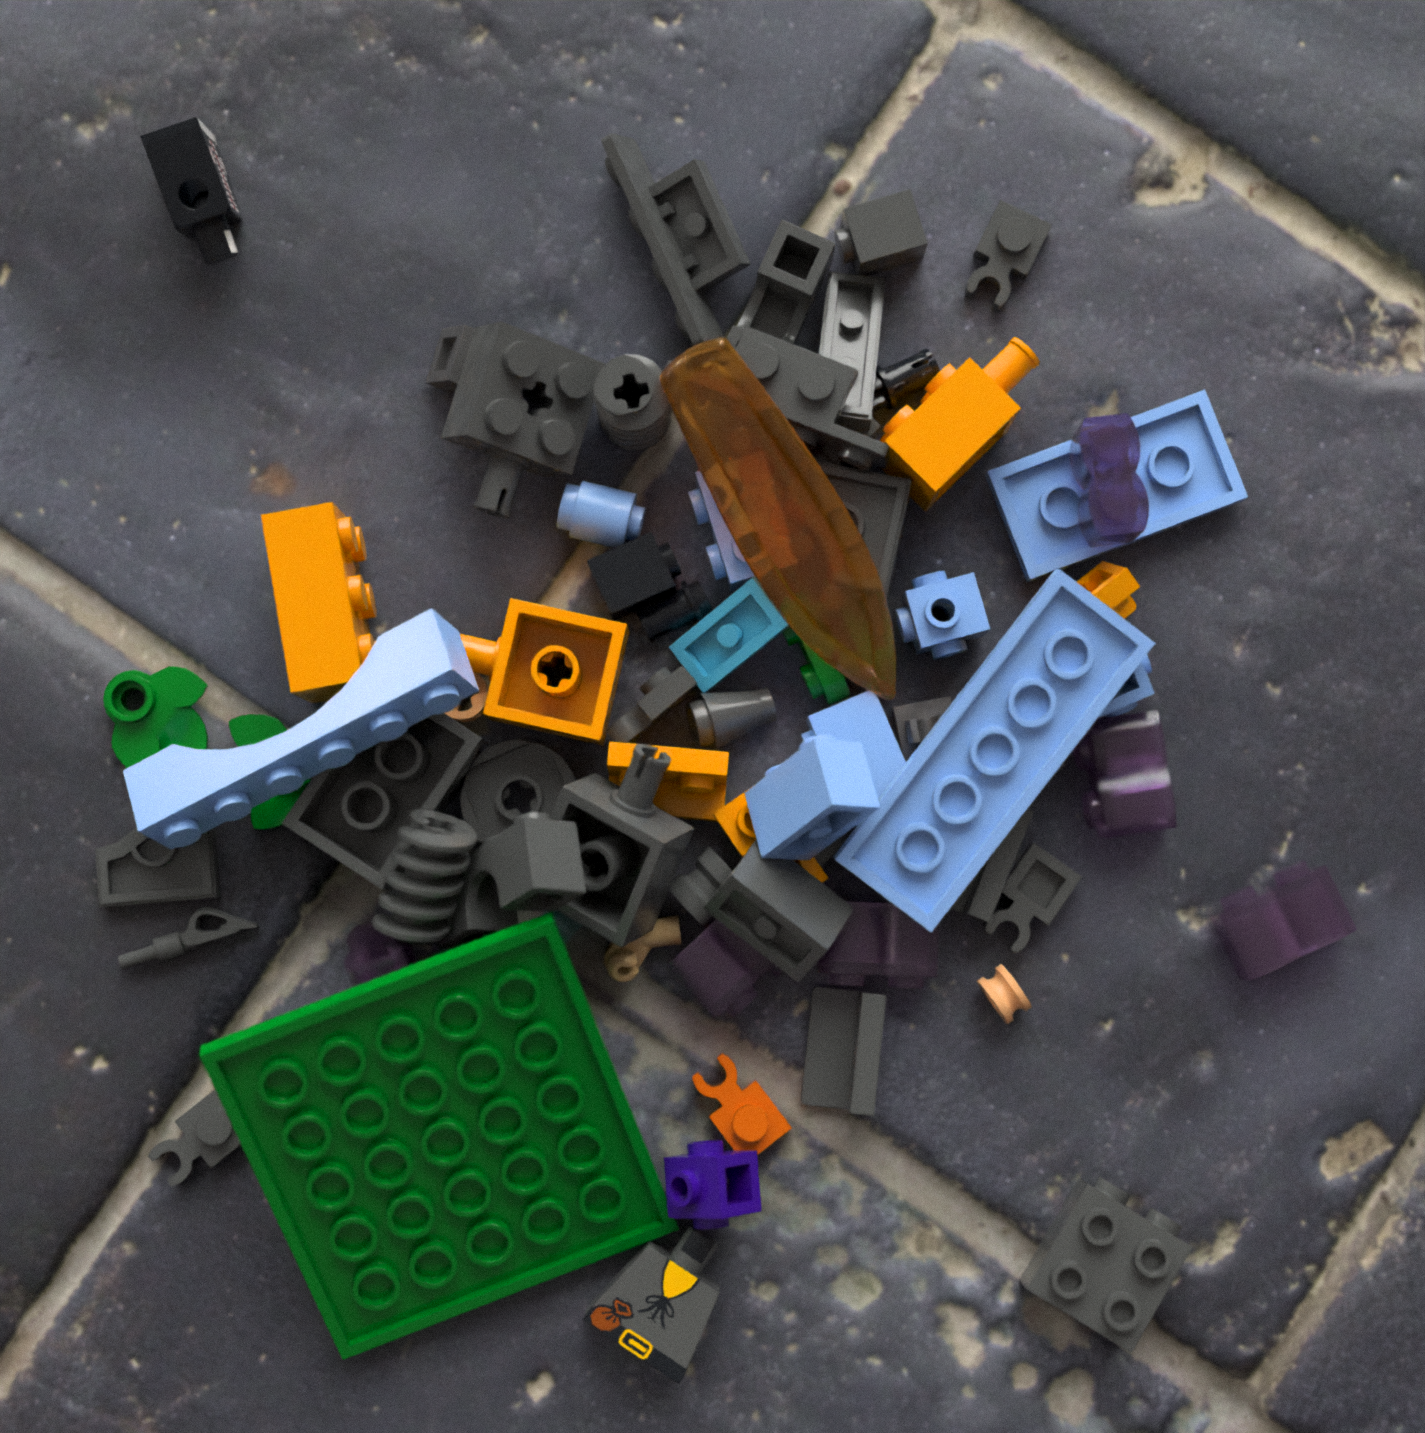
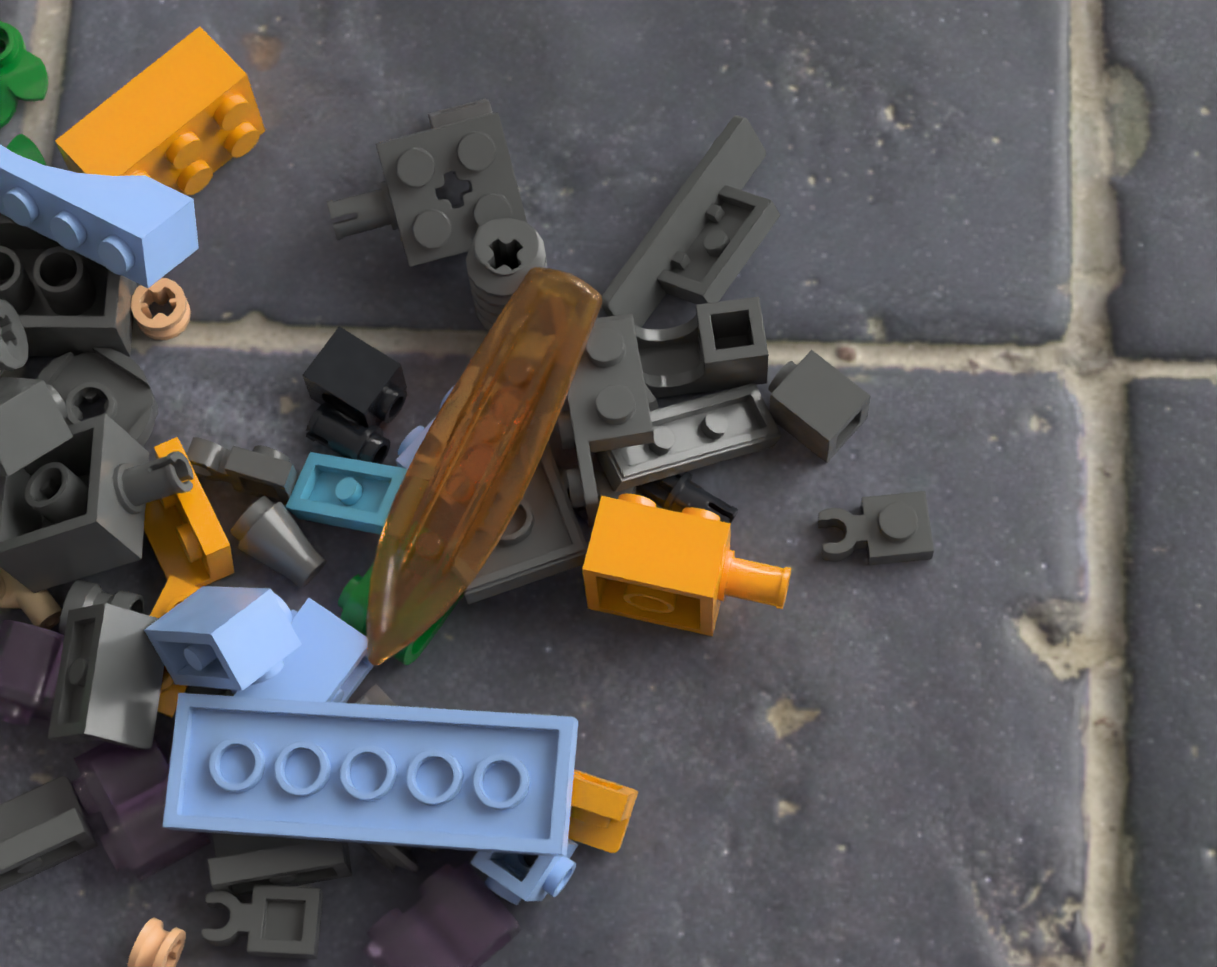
camera: 60 degrees right, 15 degrees down
light orange brick [460,598,630,746] -> none
light blue brick [557,481,646,548] -> none
light blue brick [895,571,990,660] -> none
light blue plate [985,389,1248,583] -> none
clear purple brick [1070,413,1149,547] -> none

